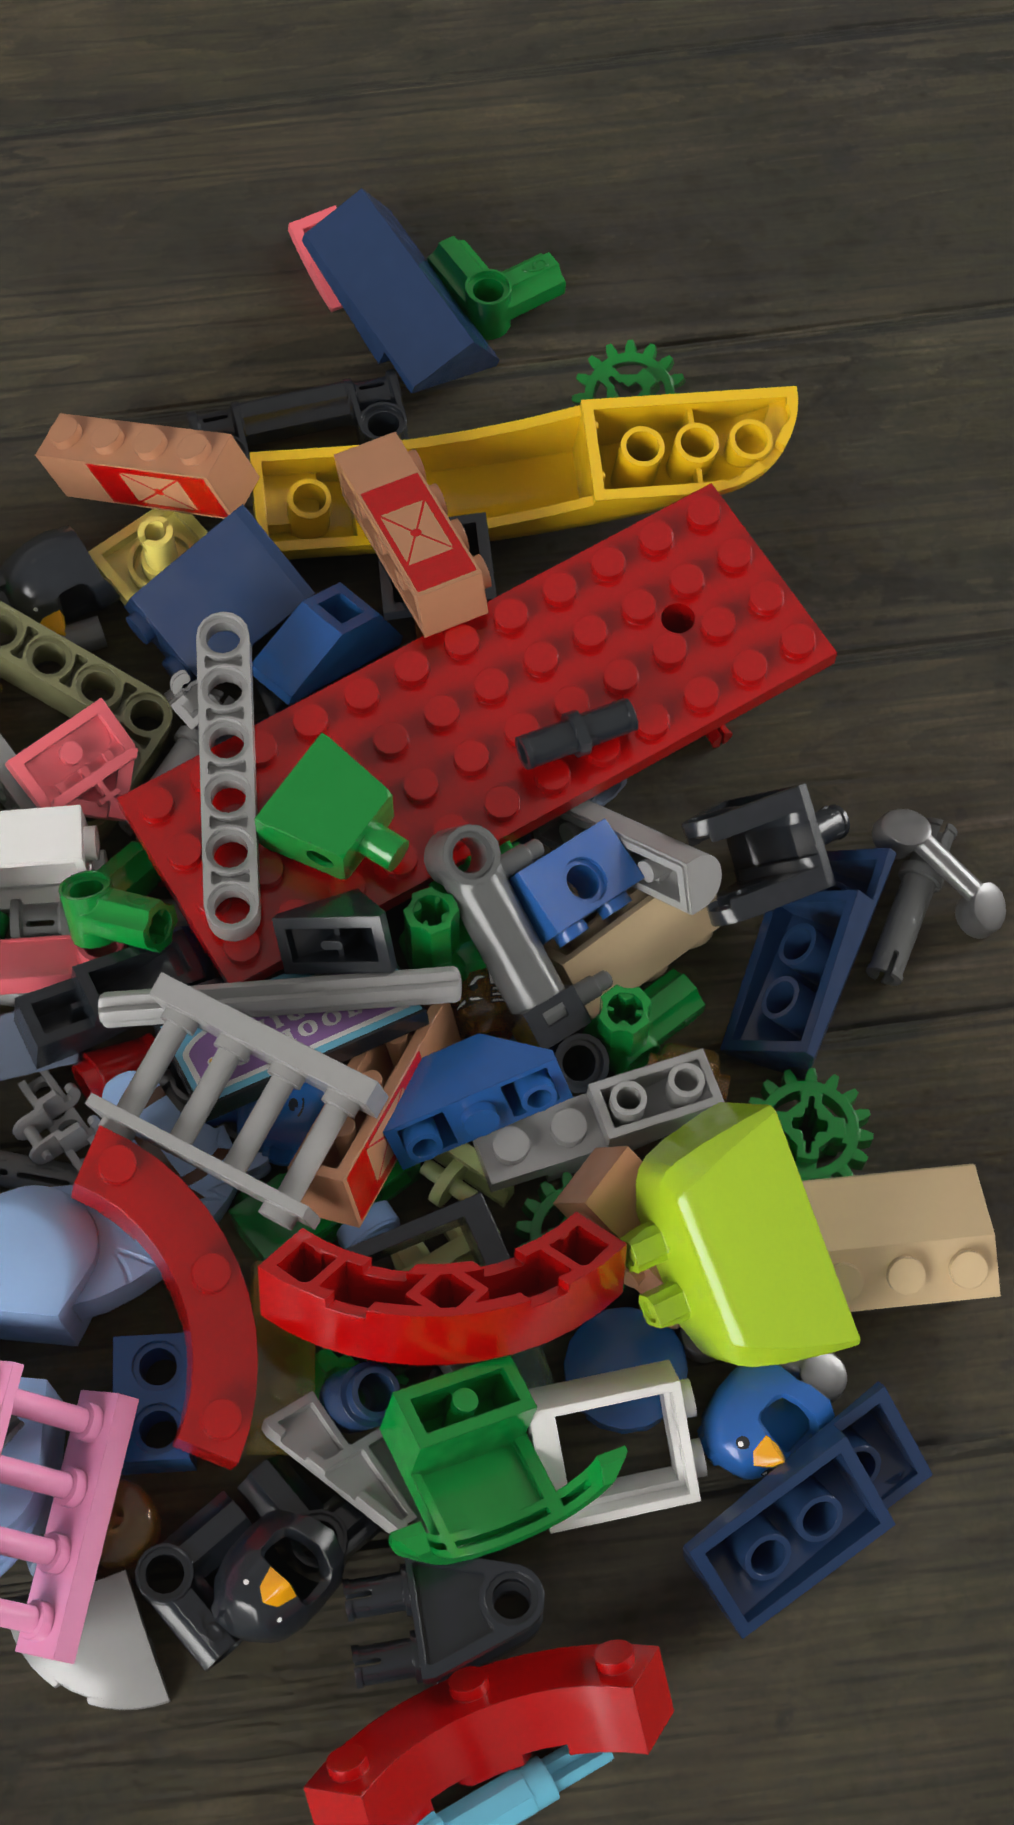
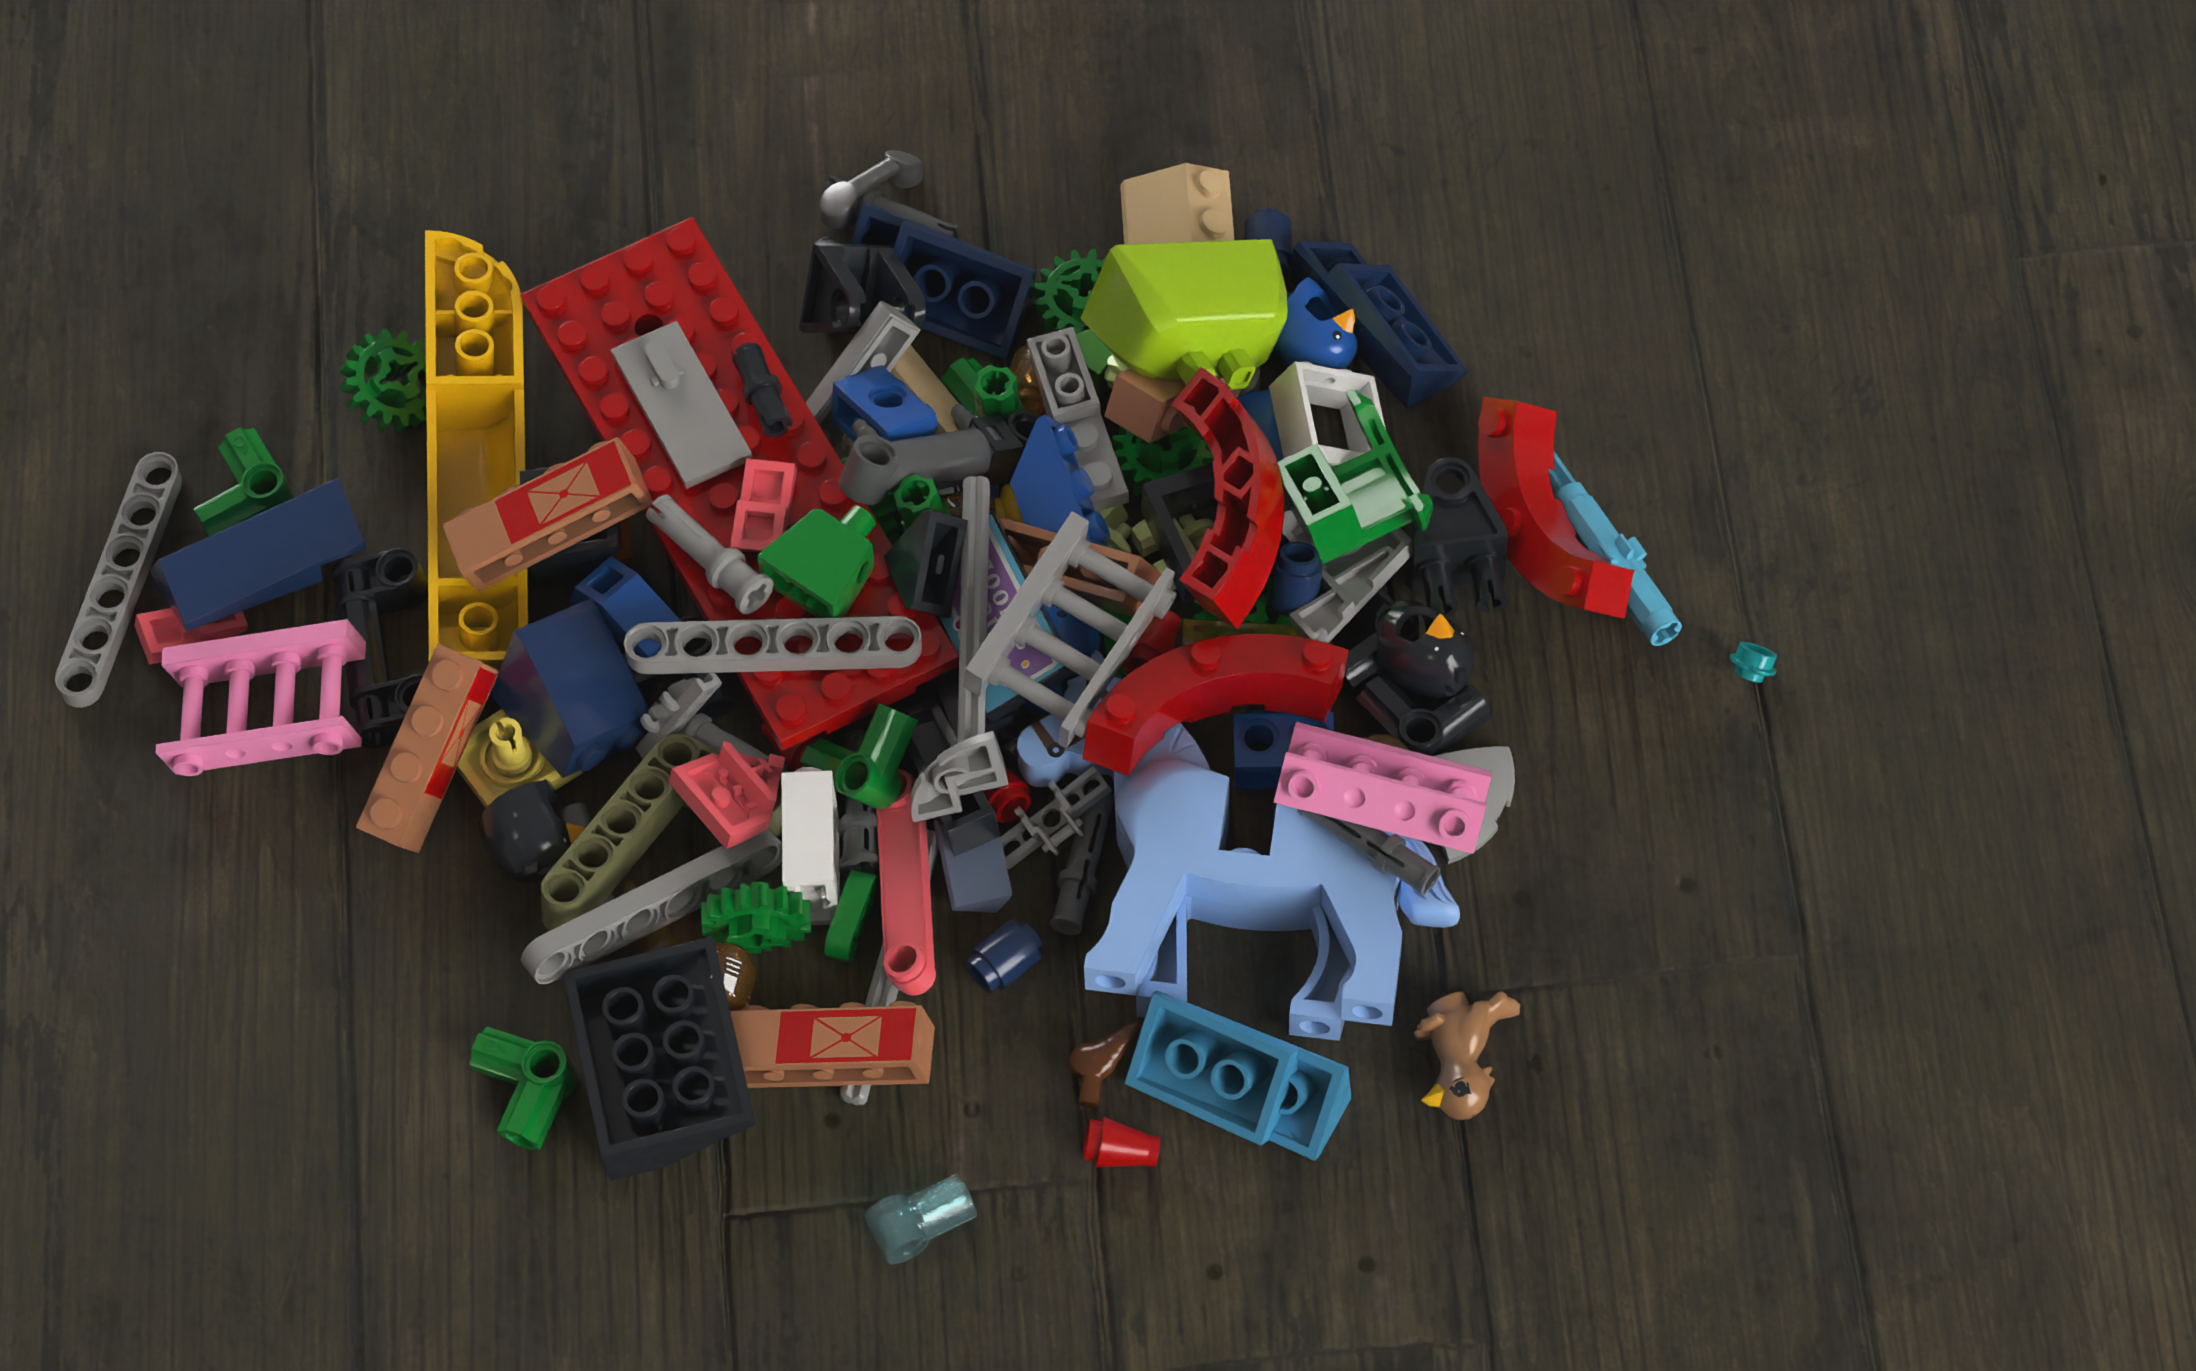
camera: 85 degrees left, 5 degrees down
none -> light grey beam [55,452,182,708]
none -> bright pink fence [156,619,366,776]
none -> light grey piece [611,321,753,489]
none -> light grey pin [646,495,774,614]
none -> coral slope [730,458,797,553]
none -> light grey brick [910,731,1009,822]
none -> red cone [1123,610,1182,674]
none -> dark blue brick [1244,208,1293,278]

